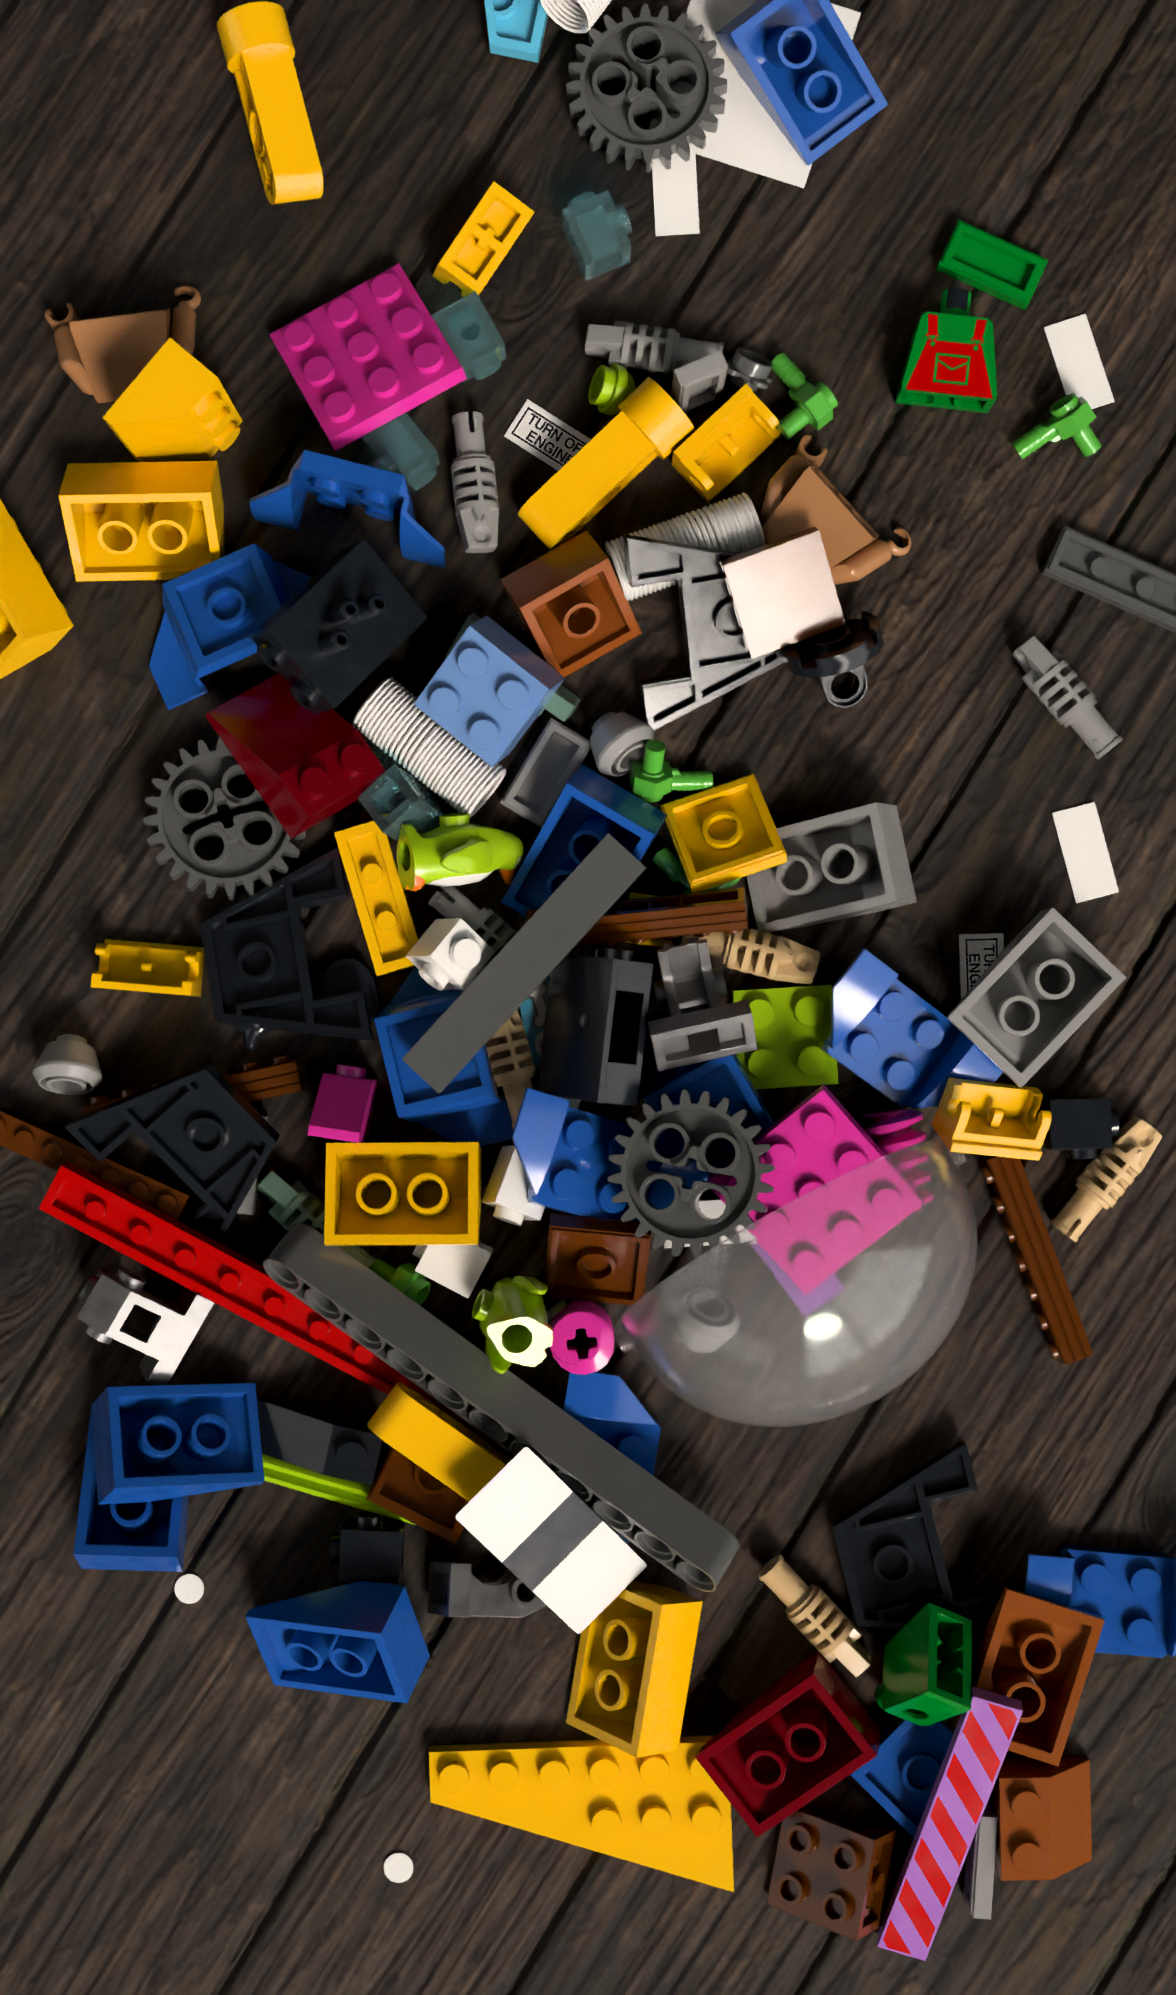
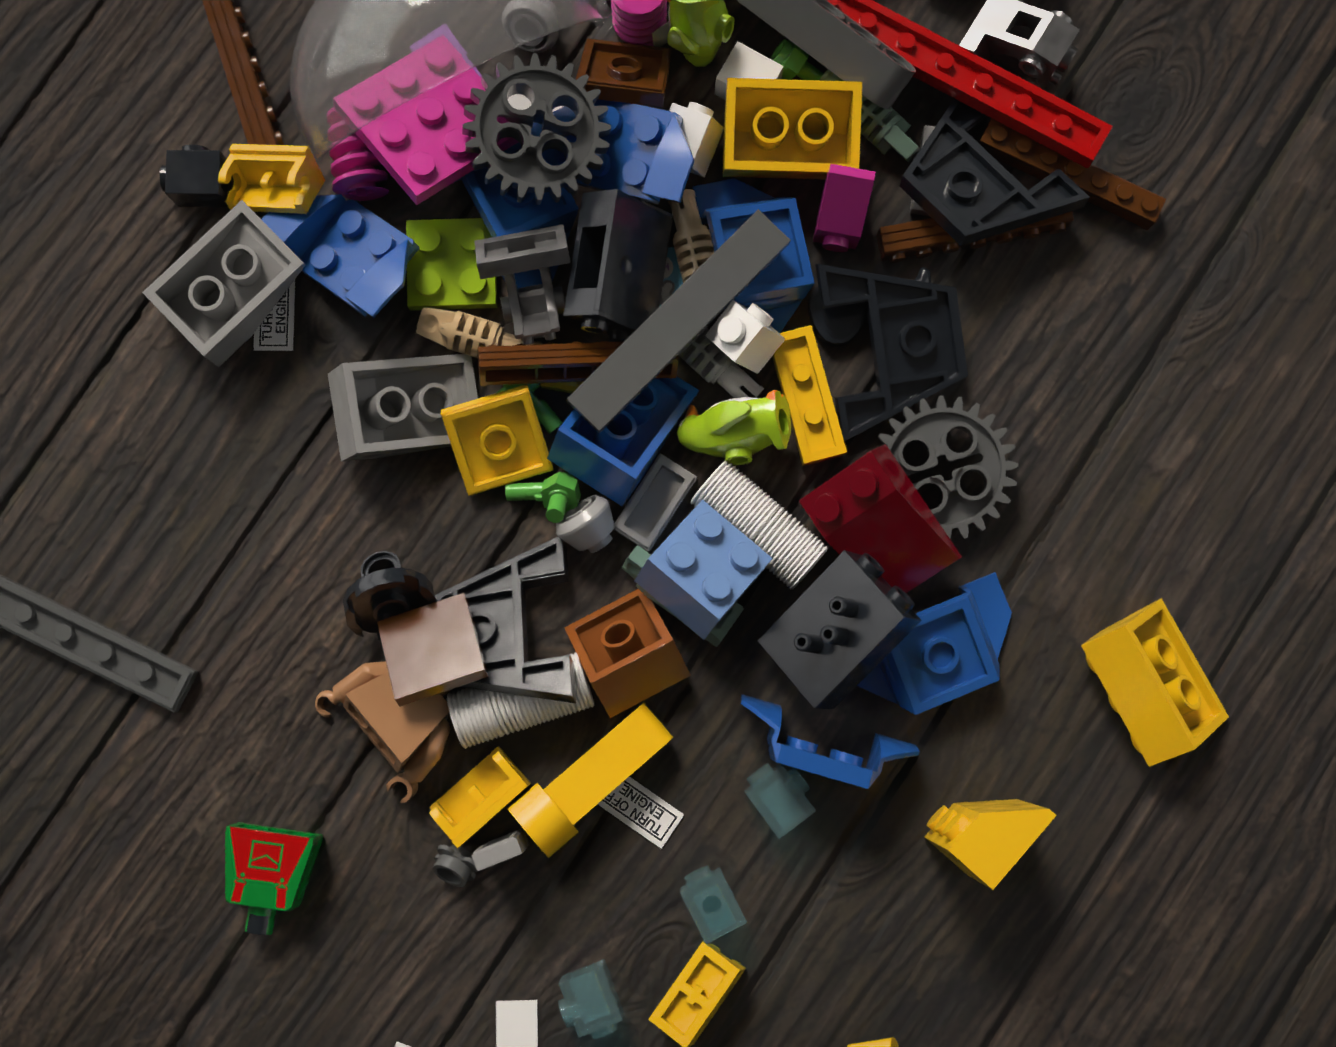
camera: 175 degrees right, 5 degrees down
light grey cone [32,1034,103,1095] -> none
medium nougat torso [45,285,201,403] -> none
yellow slope [58,461,225,582] -> none
yellow hinge [91,939,205,997] -> none
dark pink plate [269,263,467,451] -> none
clear light blue brick [358,764,445,842] -> none
light grey hinge [451,411,499,553] -> none
light grey hinge [585,321,724,375] -> none
lime plate [588,364,637,415] -> none
bright green piece [772,353,838,439] -> none
green tile [936,220,1048,310] -> none
bright green piece [1012,393,1101,460] -> none
light grey hinge [1012,636,1123,760] -> none
white sticker [1044,314,1115,409] -> none
tan hinge [1050,1116,1162,1243] -> none
white sticker [1052,802,1119,903] -> none

